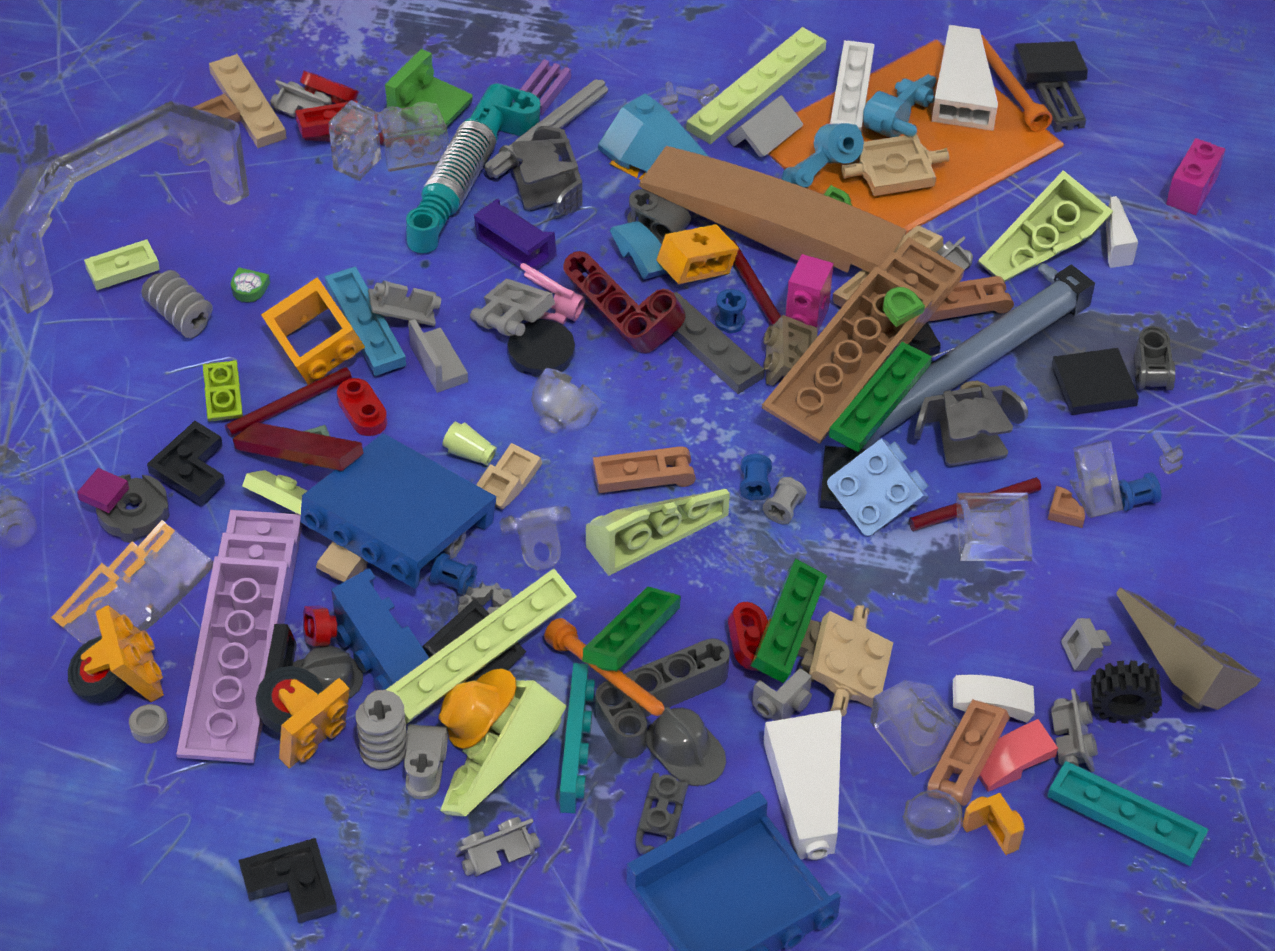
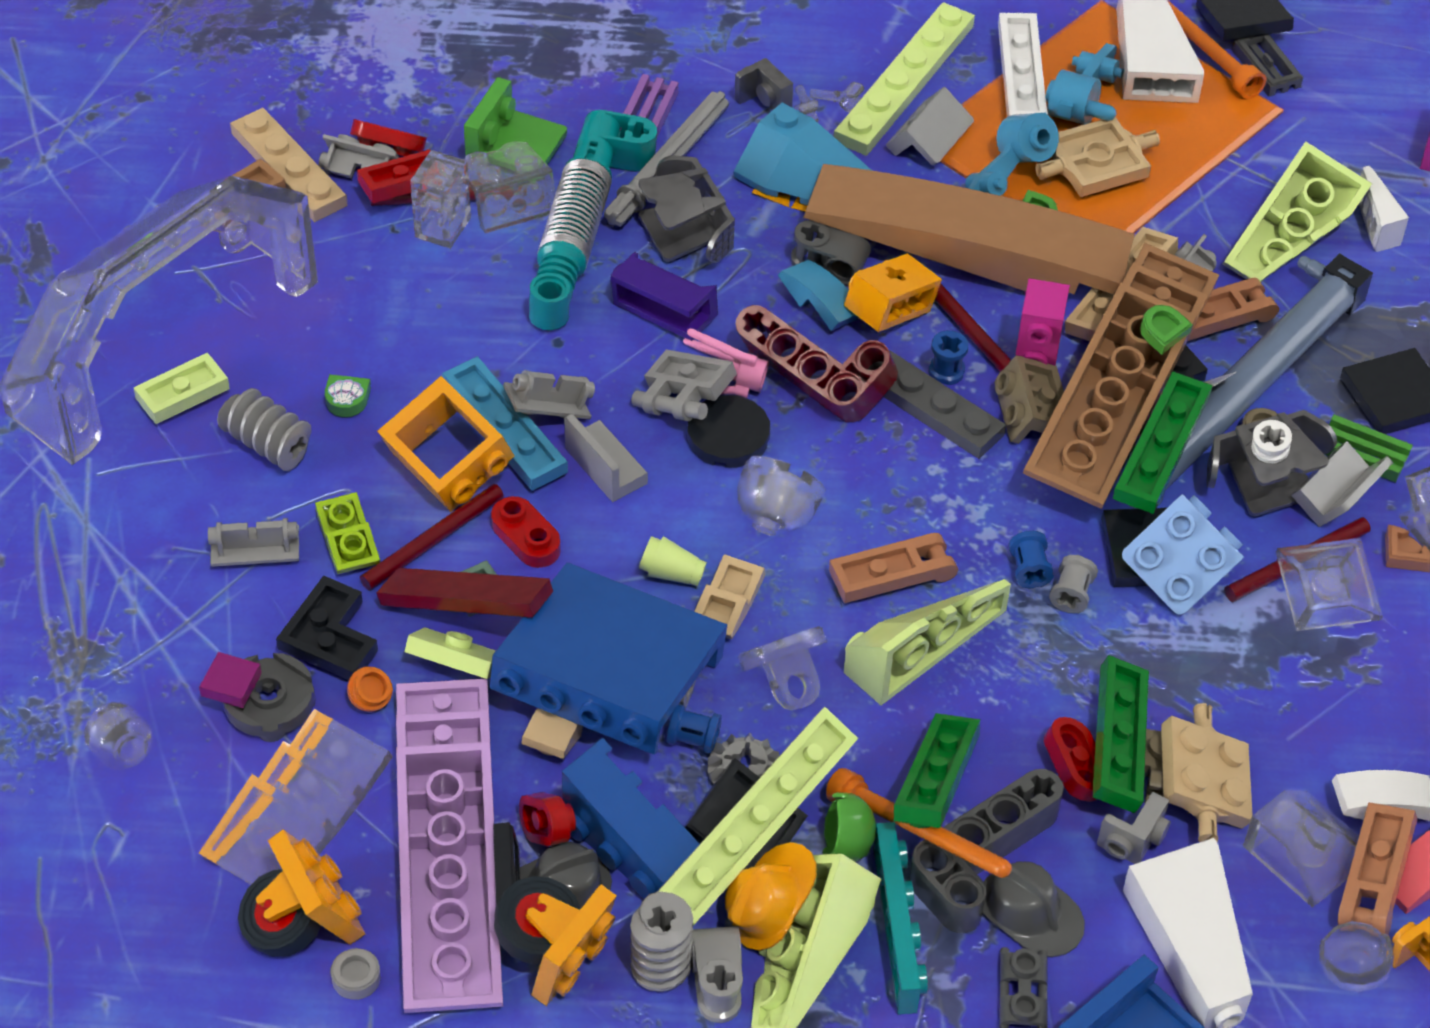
camera: 10 degrees left, 0 degrees up
none -> light grey hinge [208,518,299,567]
none -> orange plate [347,667,393,712]
none -> flat silver bracket [735,58,793,110]
none -> bright green hair [822,792,876,862]
none -> white bush [1251,420,1292,464]
none -> light grey panel [1291,441,1393,527]
none -> bright green tile [1325,414,1413,482]

